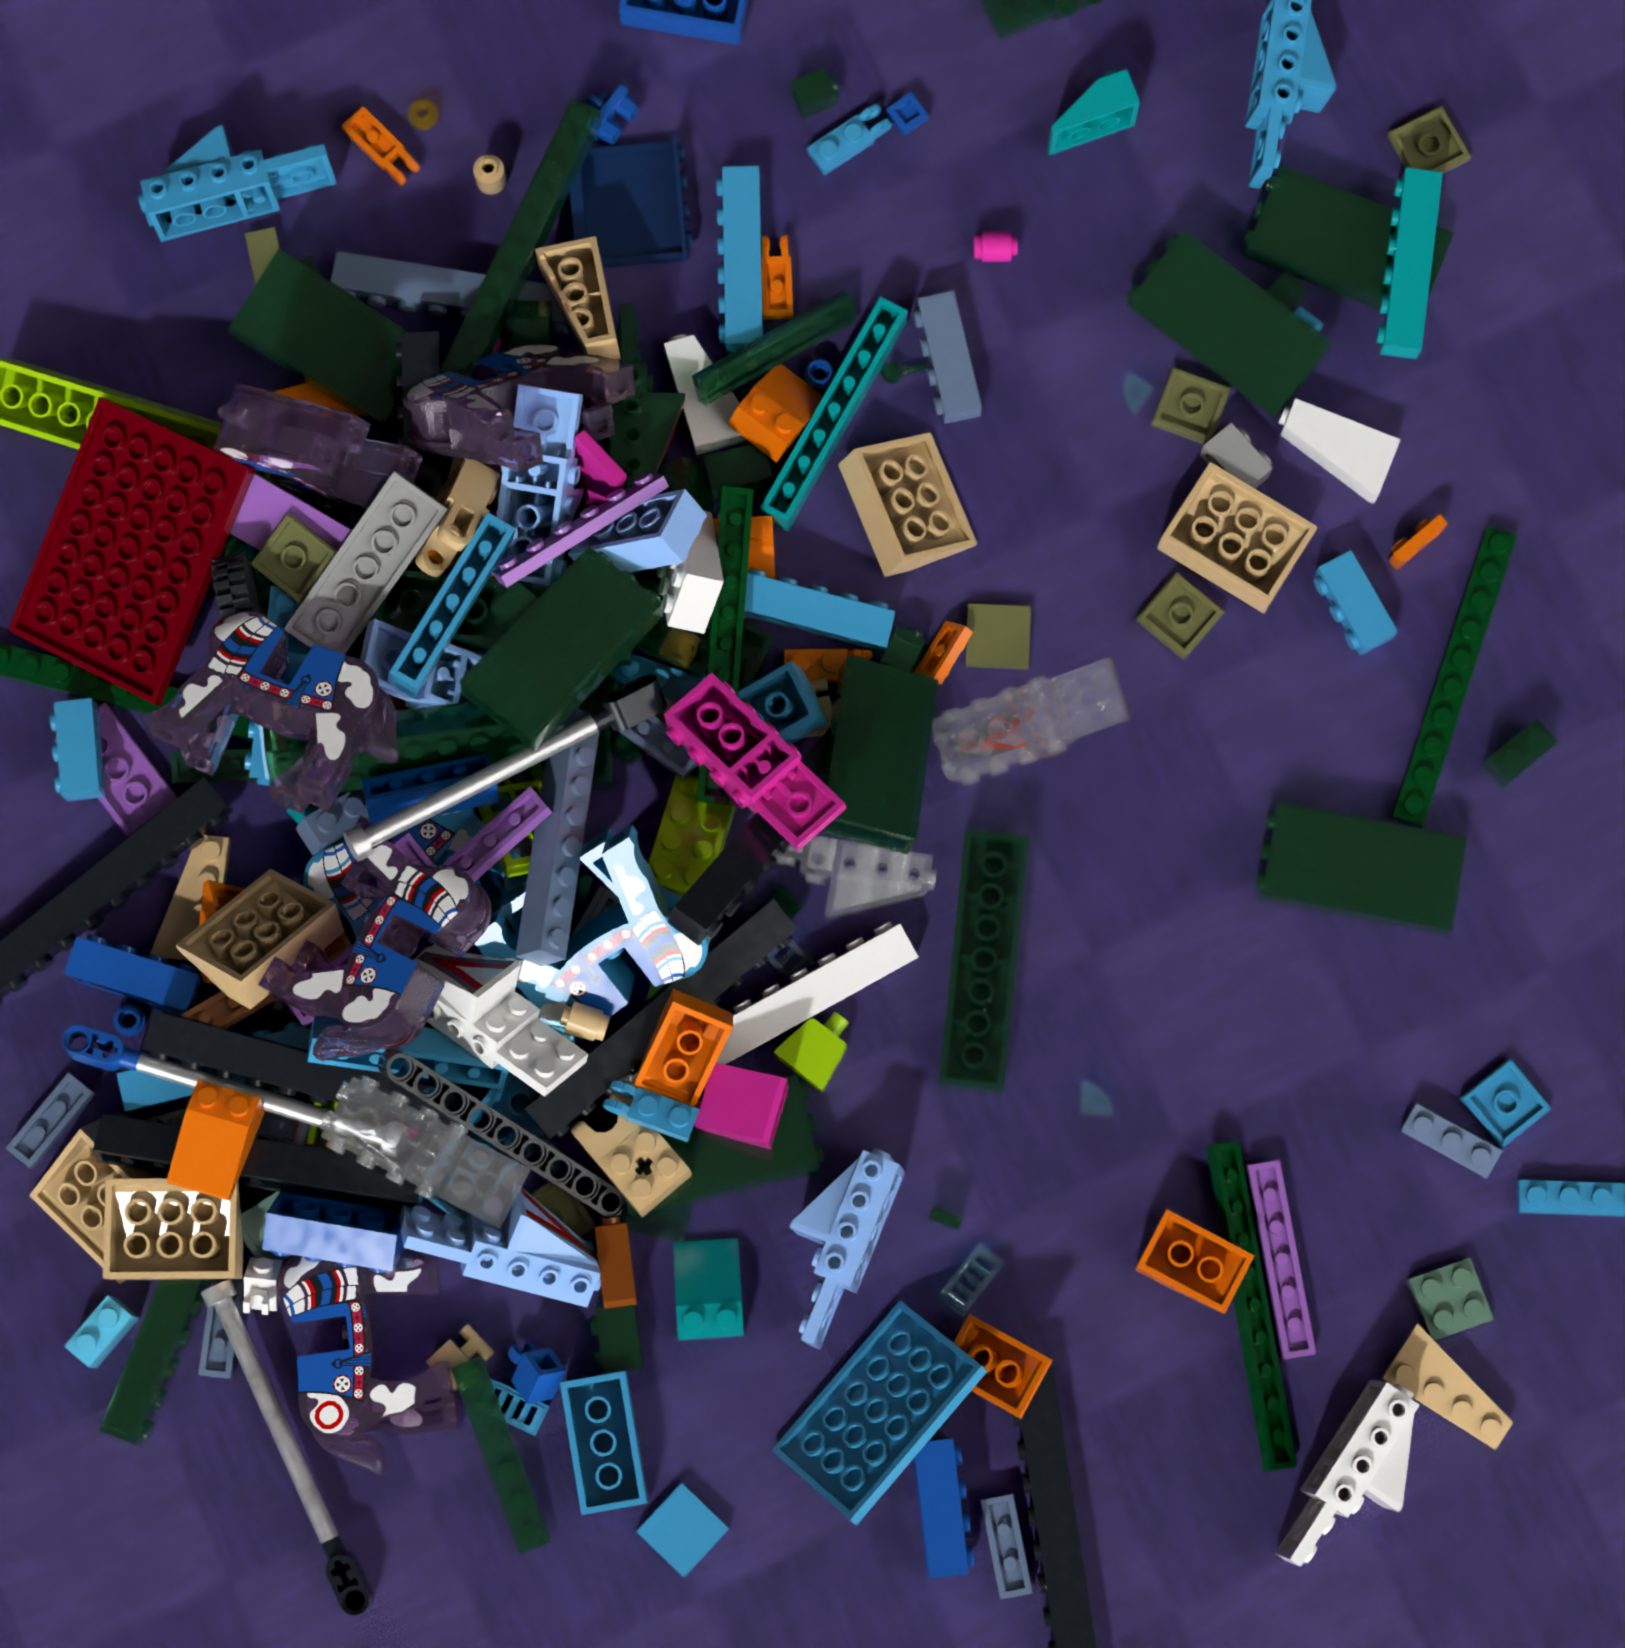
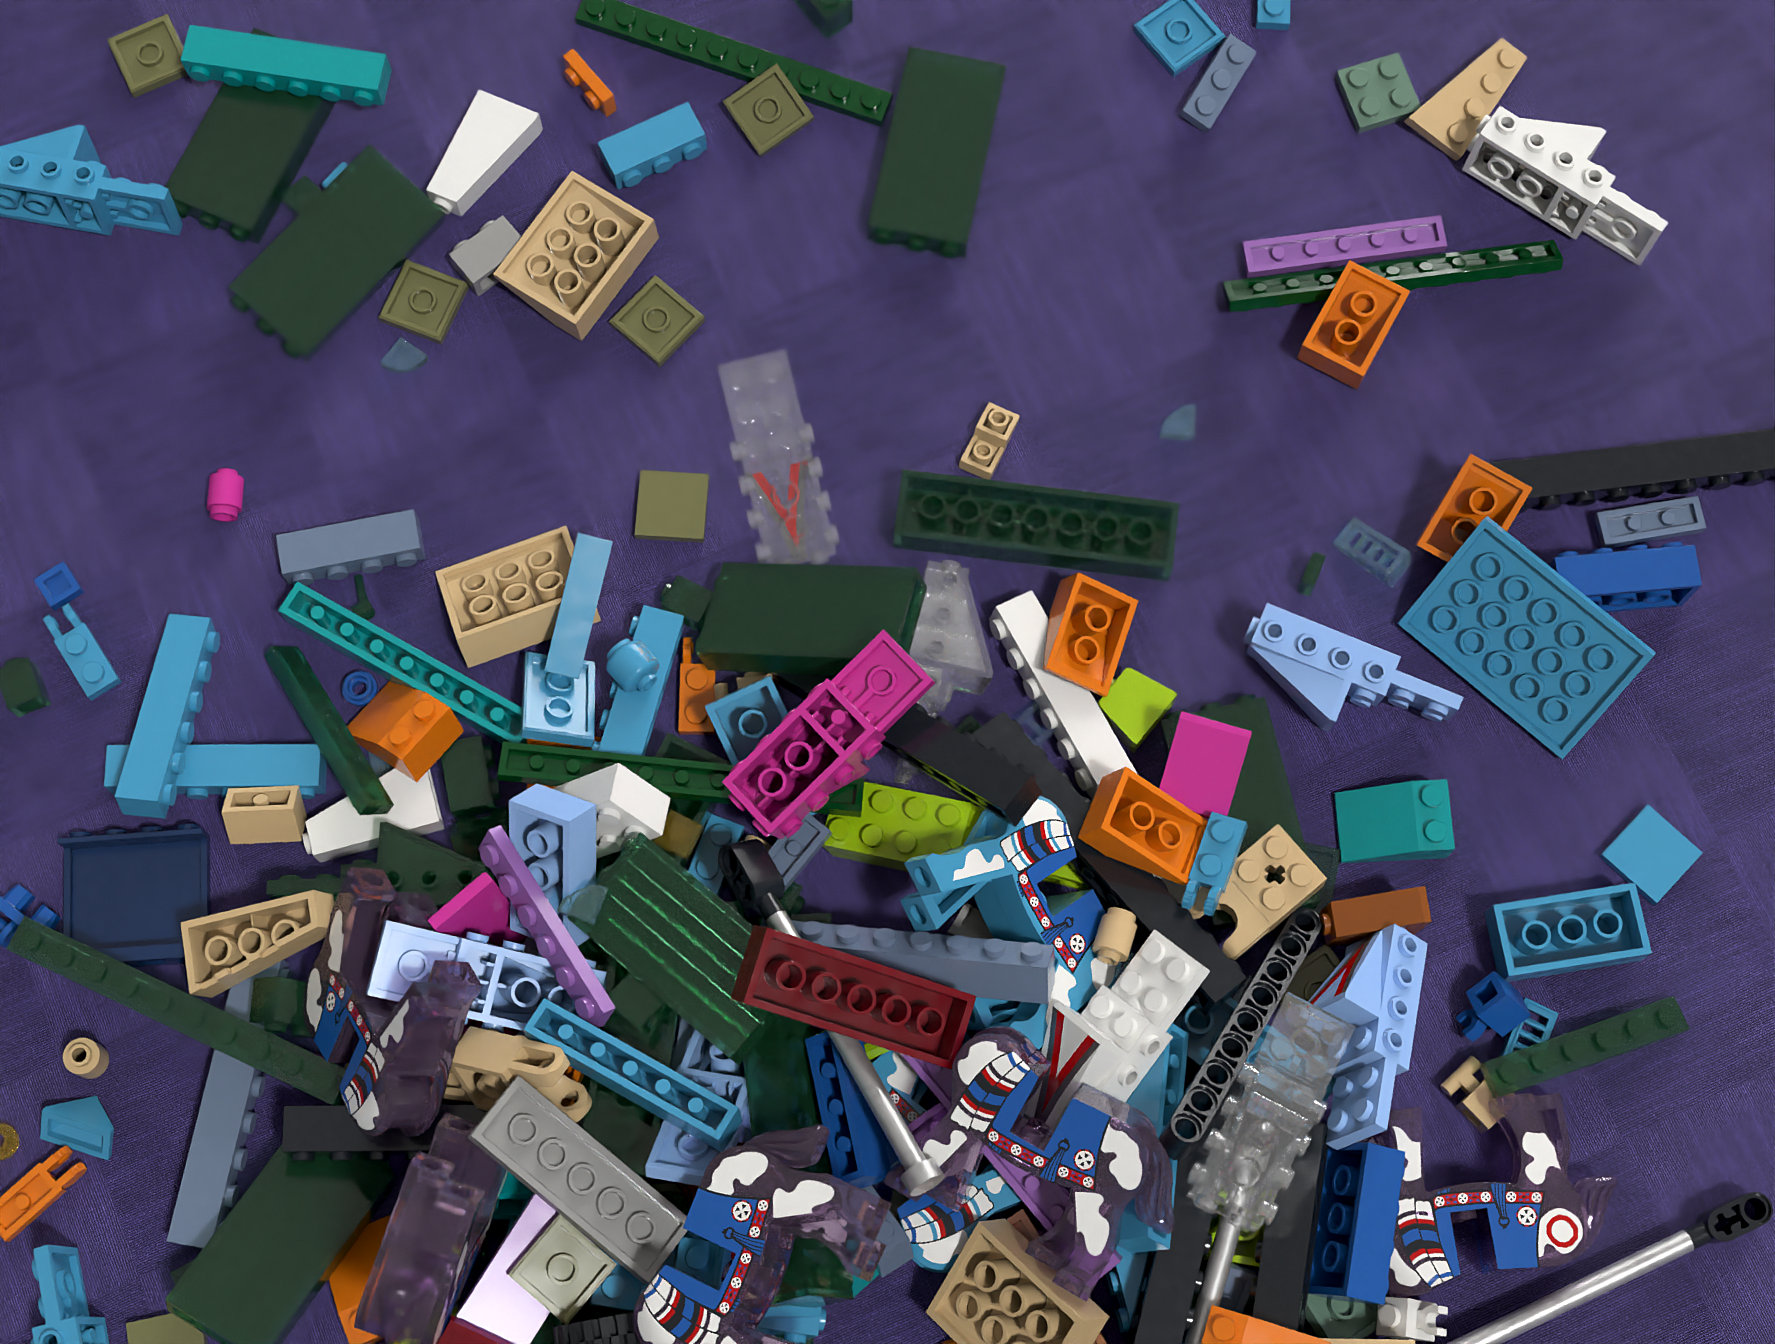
camera: 90 degrees left, 5 degrees down
clear green brick [590,1305,644,1374] -> none
orange hinge [761,235,793,320] -> none
orange plate [914,621,973,685] -> none
teal slope [1047,69,1140,155] -> none
none -> dark azure slope [40,1096,114,1160]
none -> dark azure brick [115,614,220,819]
none -> tan brick [221,785,307,844]
none -> dark azure tile [521,652,595,748]
none -> dark azure tile [544,533,613,679]
none -> clear light blue tile [557,885,608,925]
none -> dark azure head [606,639,659,692]
none -> olive tile [723,64,815,157]
none -> dark red brick [730,925,977,1070]
none -> tan slope [958,402,1020,481]
none -> orange slope [1043,572,1139,697]

